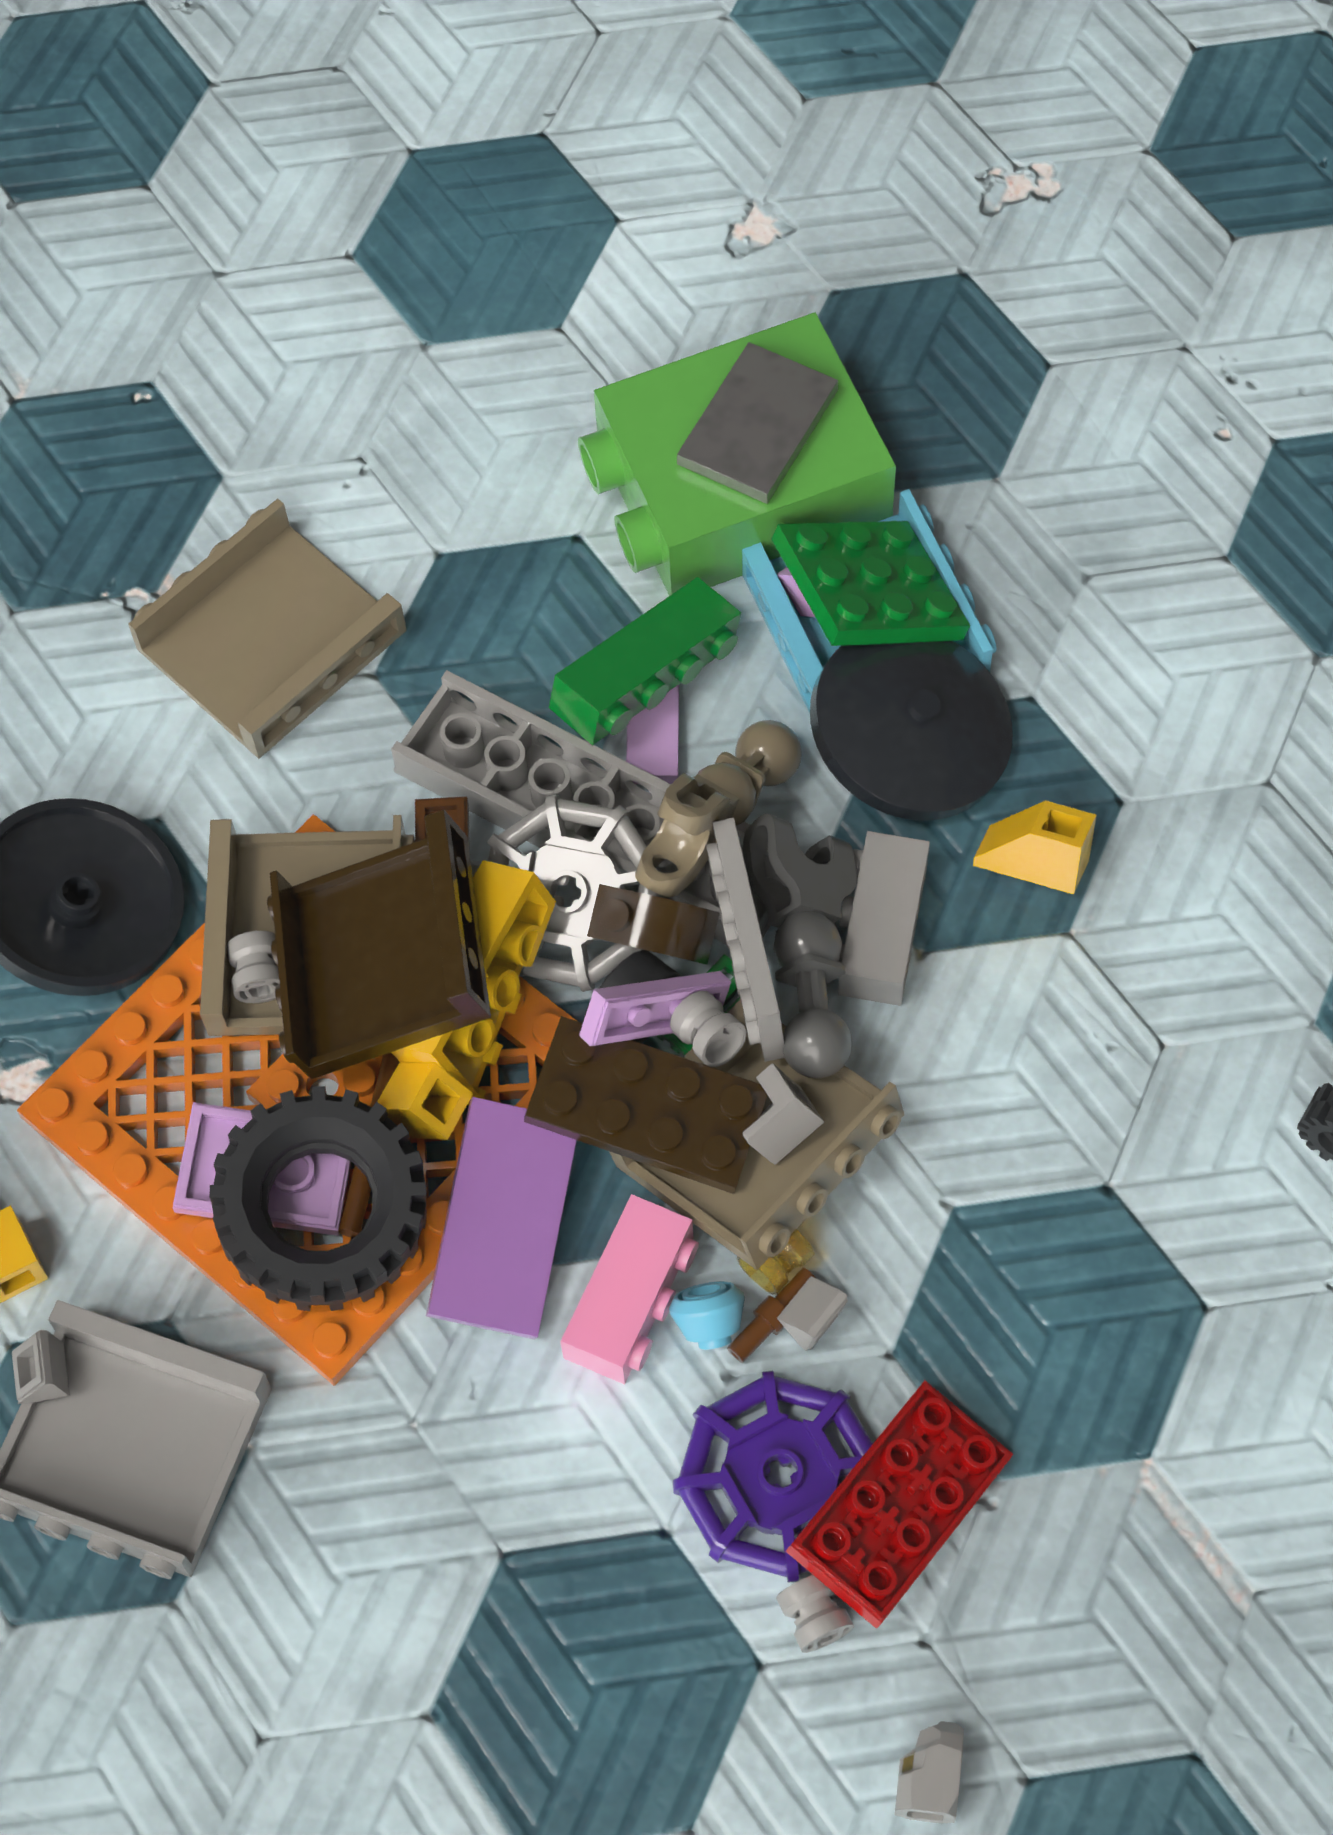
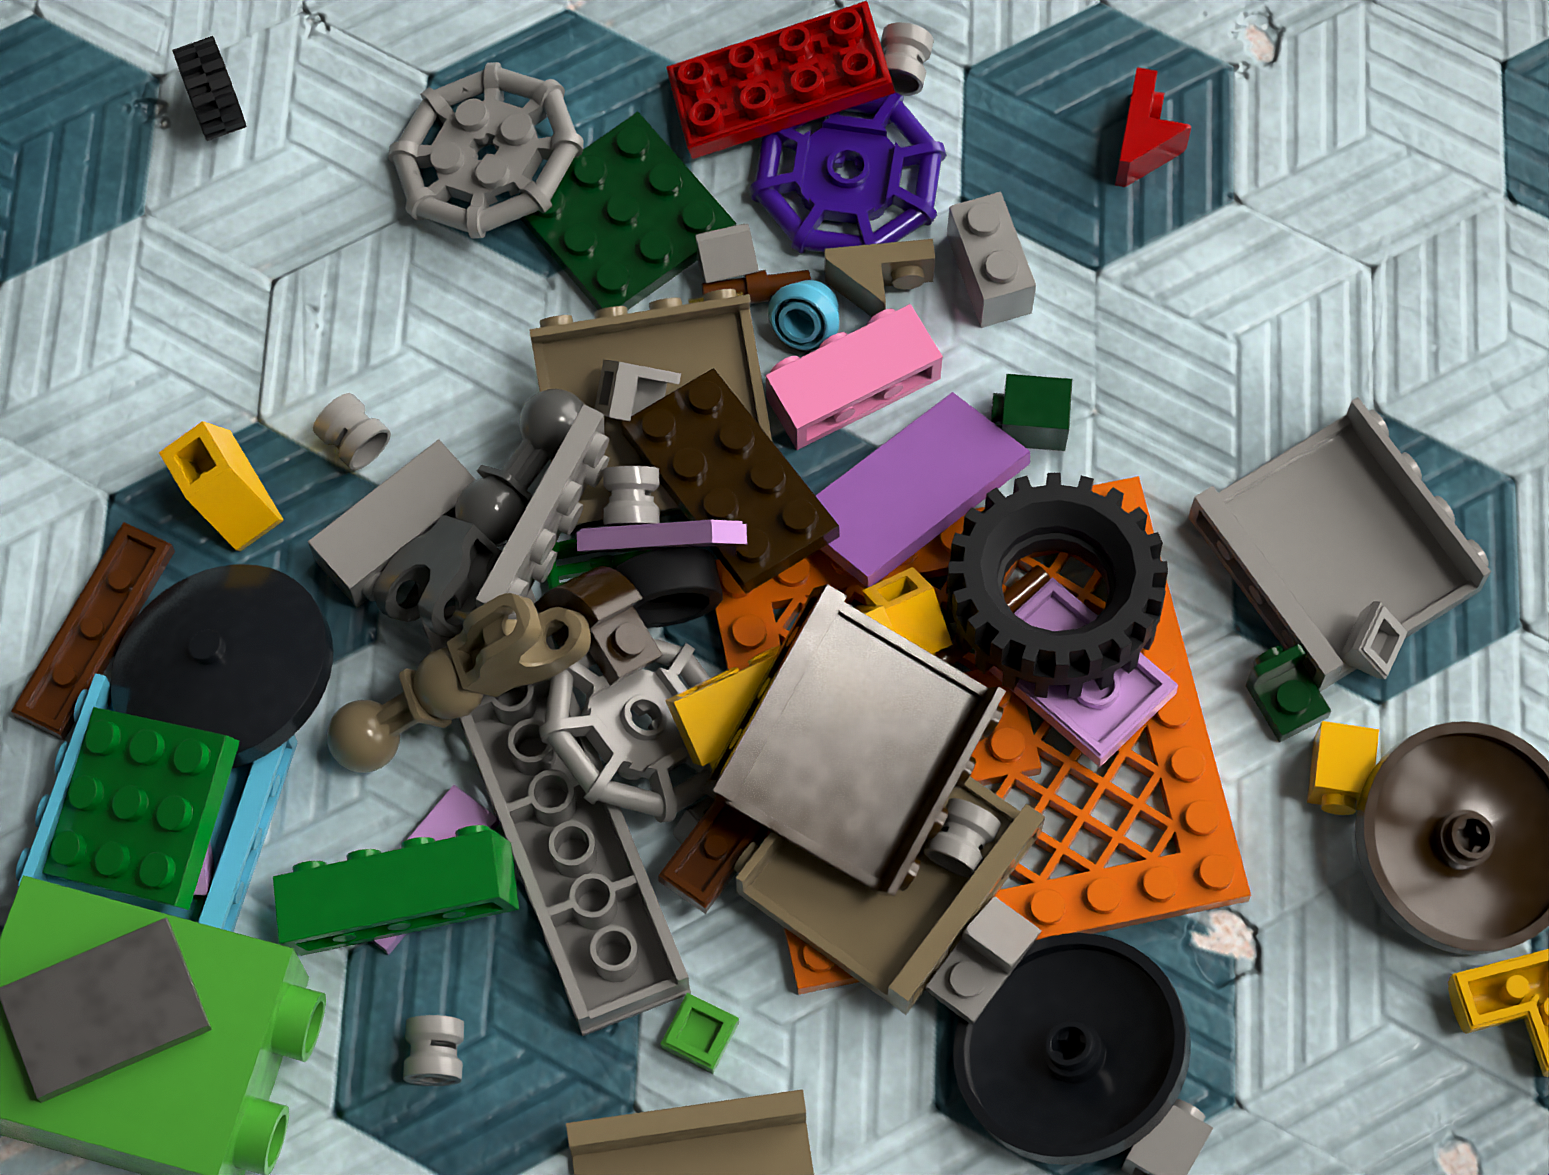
camera: 145 degrees left, 5 degrees up
none -> reddish brown tile [11,522,175,741]
none -> light grey wheel [313,393,391,470]
none -> light grey plate [388,62,584,239]
none -> light grey wheel [403,1015,464,1086]
none -> dark green plate [517,111,736,311]
none -> bright green tile [660,993,739,1074]
none -> dark tan slope [824,239,935,317]
none -> light grey slope [925,896,1042,1025]
none -> light grey brick [947,192,1036,328]
none -> dark green brick [991,374,1073,451]
none -> red slope [1115,67,1191,187]
none -> dark green bracket [1245,644,1331,743]

